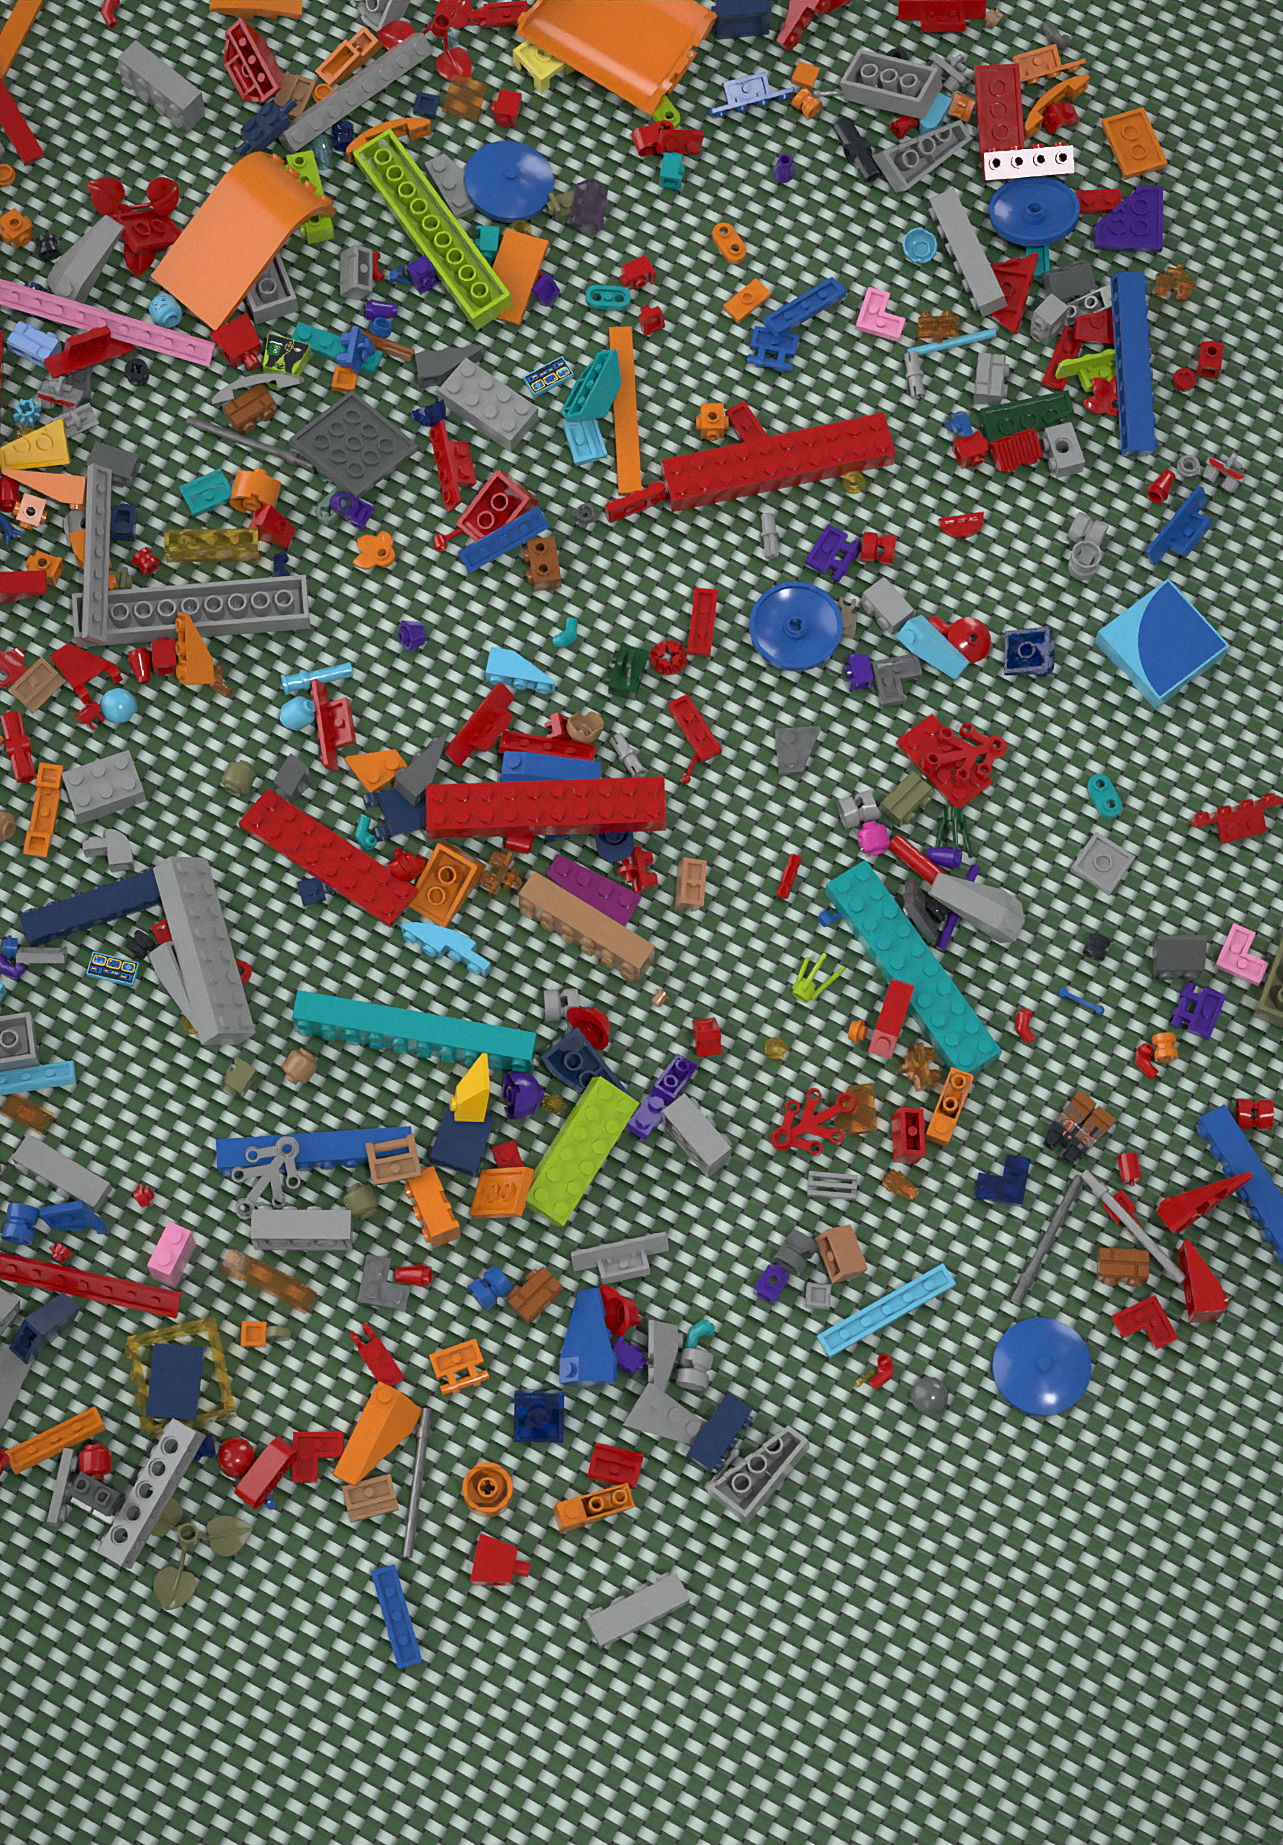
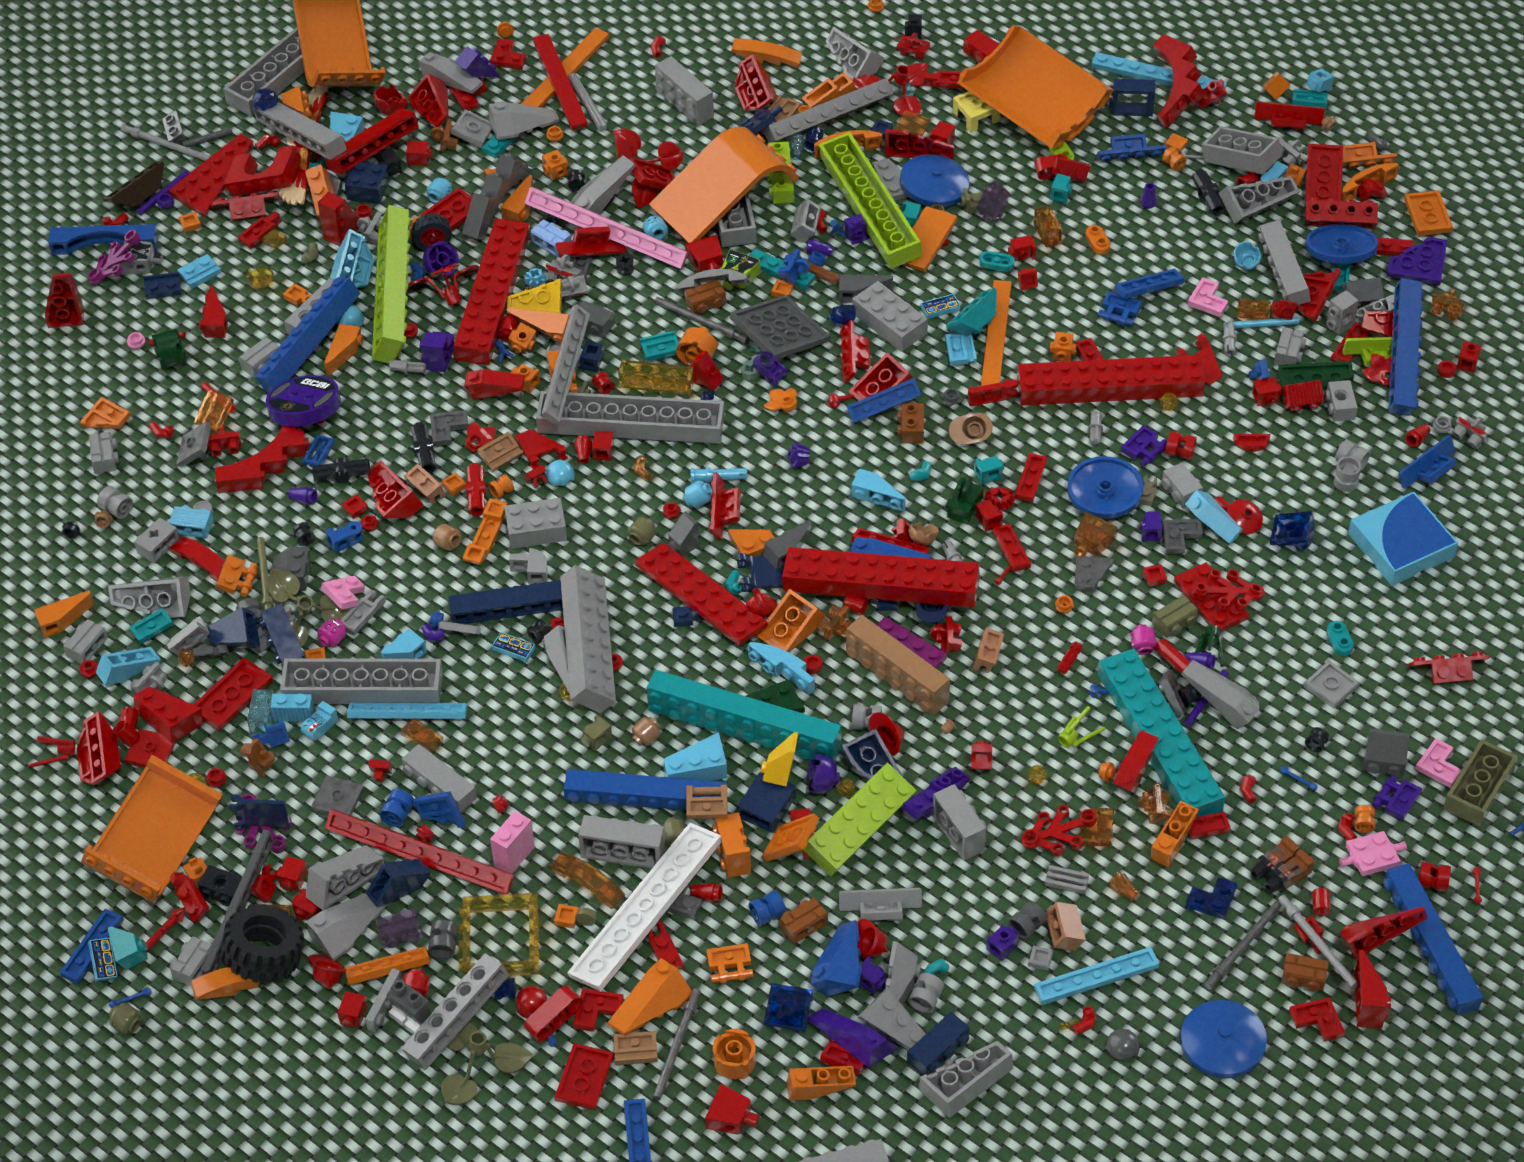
camera: 15 degrees right, 20 degrees down
dark blue tile [146,1343,205,1422] -> none
orange slope [175,612,214,685] -> none
light grey plant [231,1136,301,1219] -> none
red bracket [444,682,515,767] -> none
dark purple plate [531,274,560,307] -> none
orange plate [723,278,771,324] -> none
light grey wheel [837,790,878,829] -> none
red brick [891,1107,927,1164] -> none
none -> red brick [337,991,368,1028]
none -> clear purple brick [375,908,423,948]
none -> dark grey wheel [428,920,458,959]
none -> orange wheel [488,474,514,500]
none -> red tile [554,1043,615,1111]
none -> white plate [567,823,721,992]
none -> light grey axle [568,73,607,131]
none -> red plate [663,502,681,520]
none -> medium azure wedge [664,732,727,781]
none -> dark green wing [746,680,805,713]
none -> red tile [803,655,823,674]
none -> dark purple wedge [808,1008,898,1068]
none -> red wedge [885,129,954,160]
none -> medium nougat piece [949,413,993,445]
none -> teal brick [974,456,1004,485]
none -> red brick [976,499,1003,532]
none -> clear orange brick [1034,206,1063,248]
none -> orange plate [1055,595,1074,613]
none -> clear orange torso [1074,512,1117,556]
none -> red plate [1143,564,1167,587]
none -> red flag [1176,333,1222,386]
none -> red plate [1188,812,1231,839]
none -> red bracket [1271,299,1297,320]
none -> bright pink plate [1339,831,1407,876]

